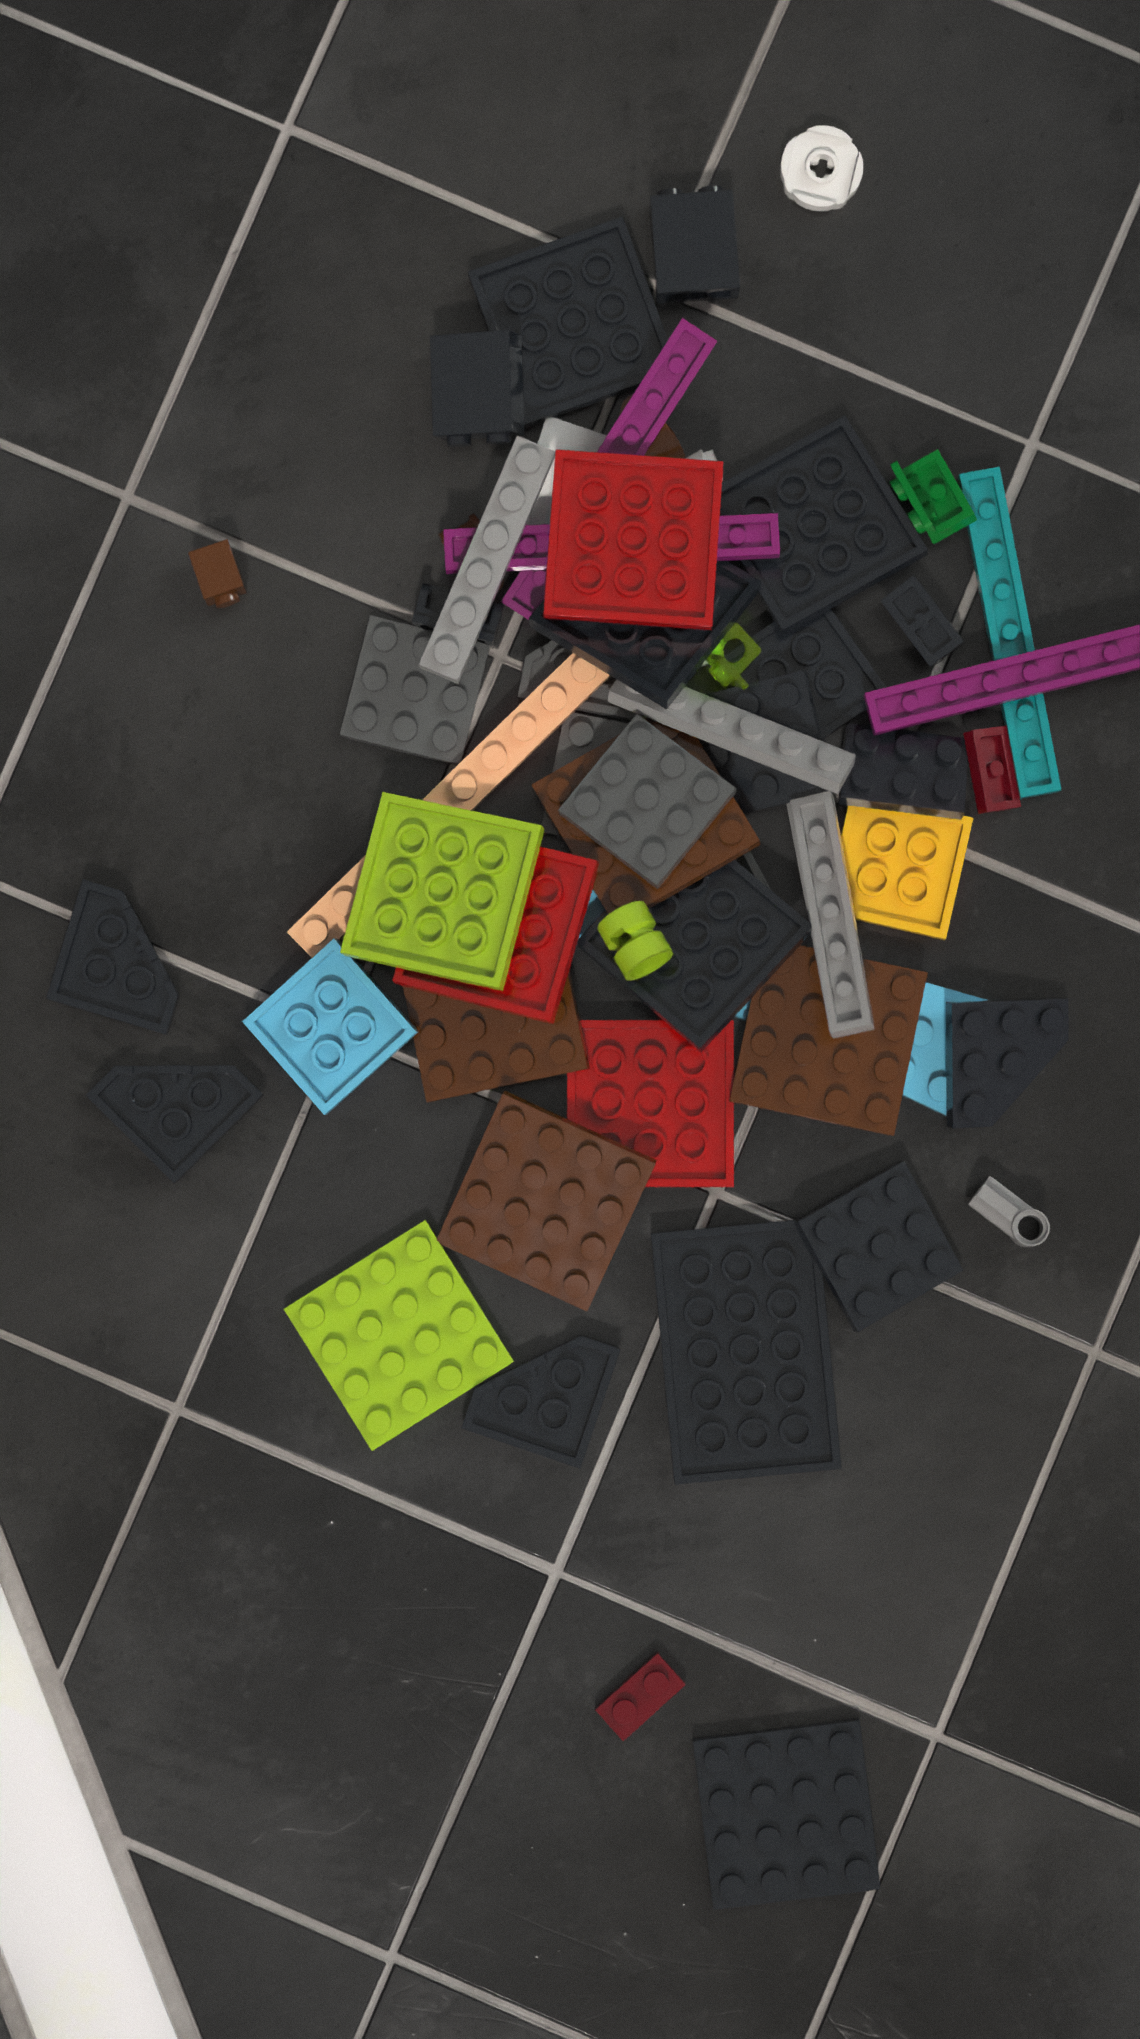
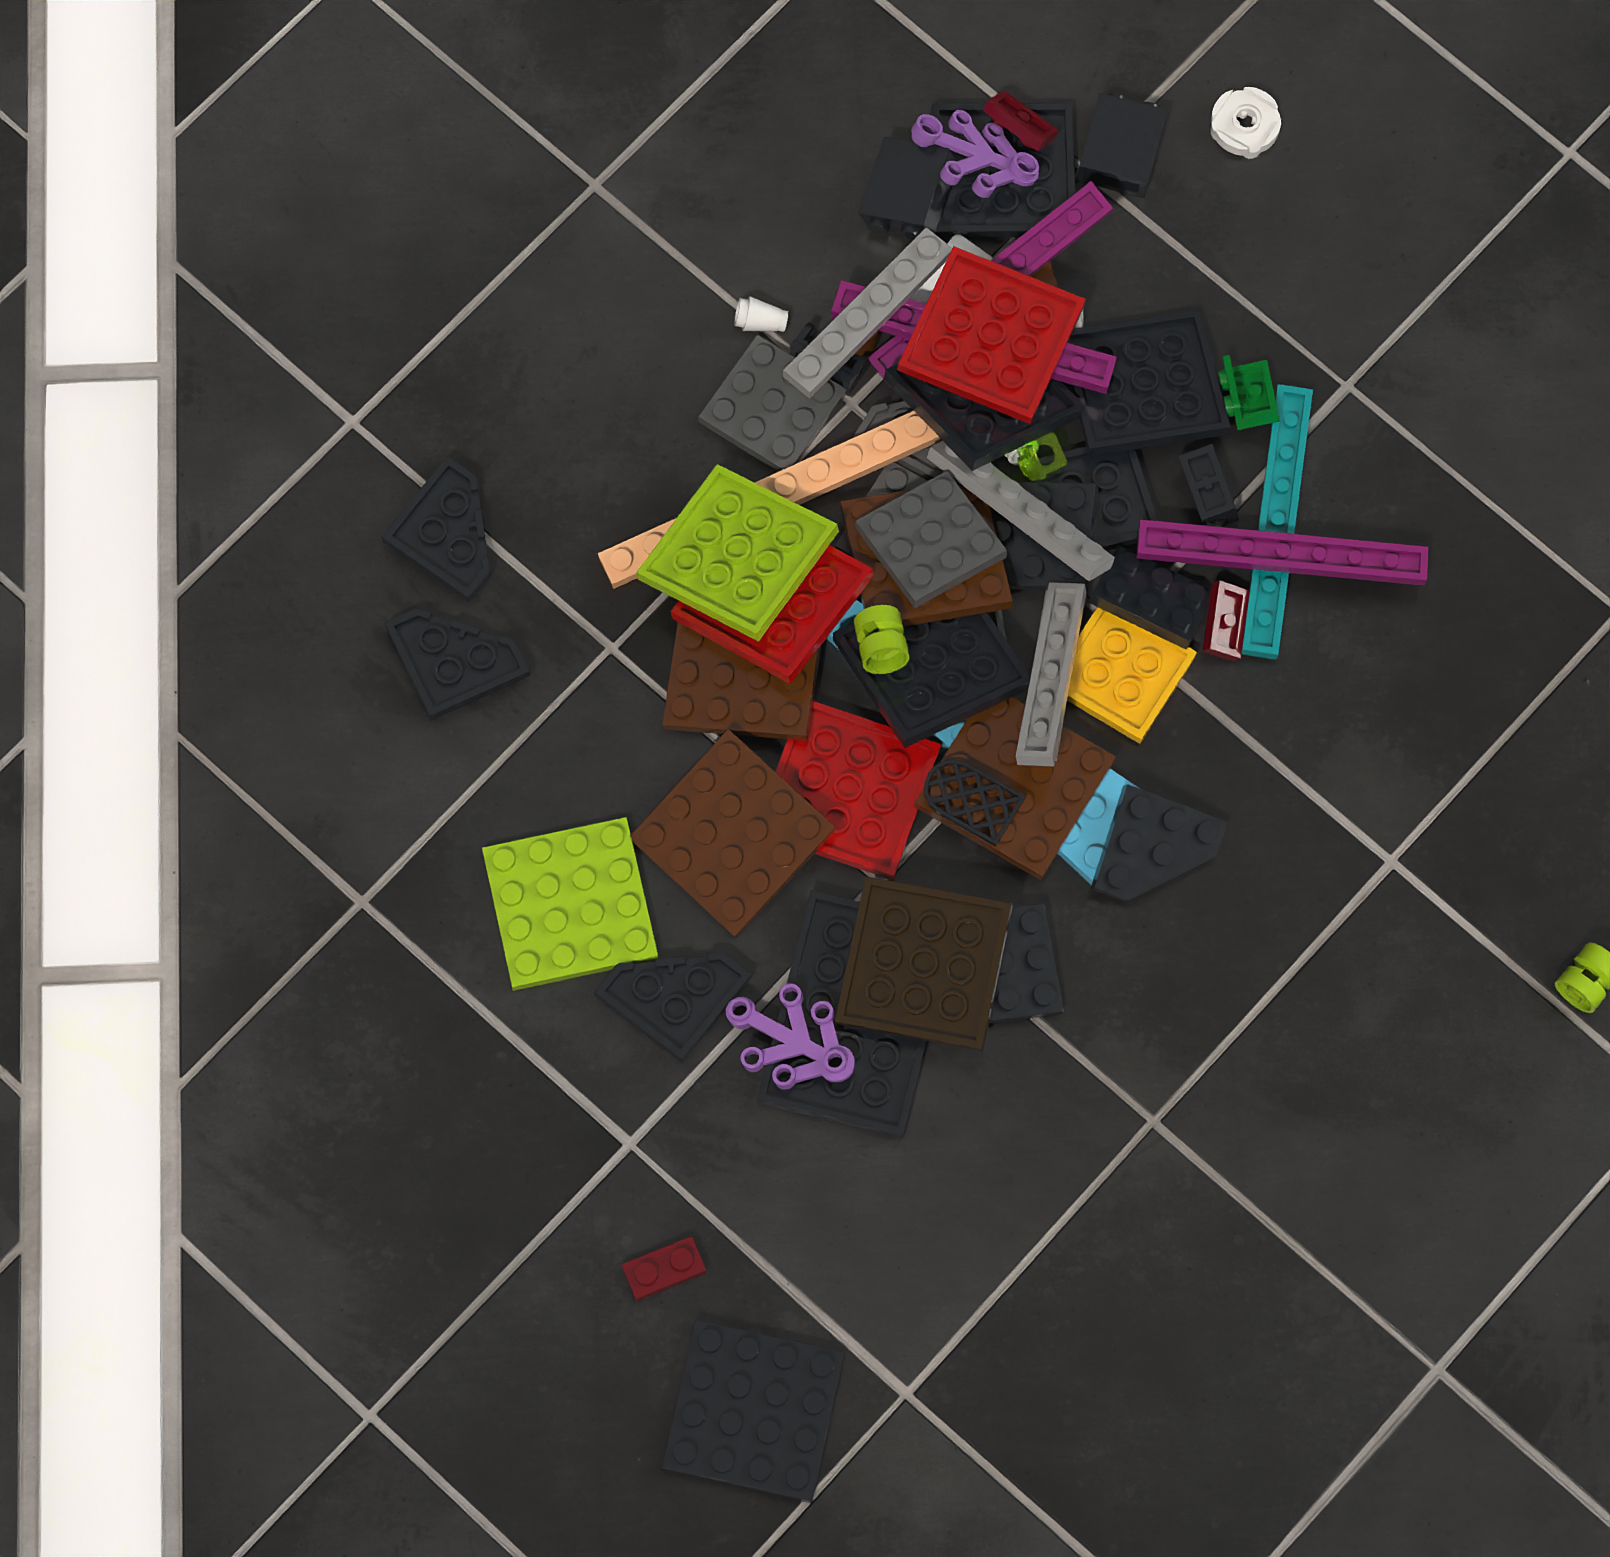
camera: 20 degrees right, 15 degrees down
reddish brown brick [188,539,247,608] -> none
medium azure plate [242,938,419,1115] -> none
light grey piece [967,1176,1050,1247] -> none
none -> medium lavender plant [726,984,855,1089]
none -> white cone [734,296,788,332]
none -> dark brown plate [835,876,1013,1051]
none -> medium lavender plant [911,110,1039,198]
none -> black window [924,760,1026,847]
none -> dark red plate [983,90,1059,151]

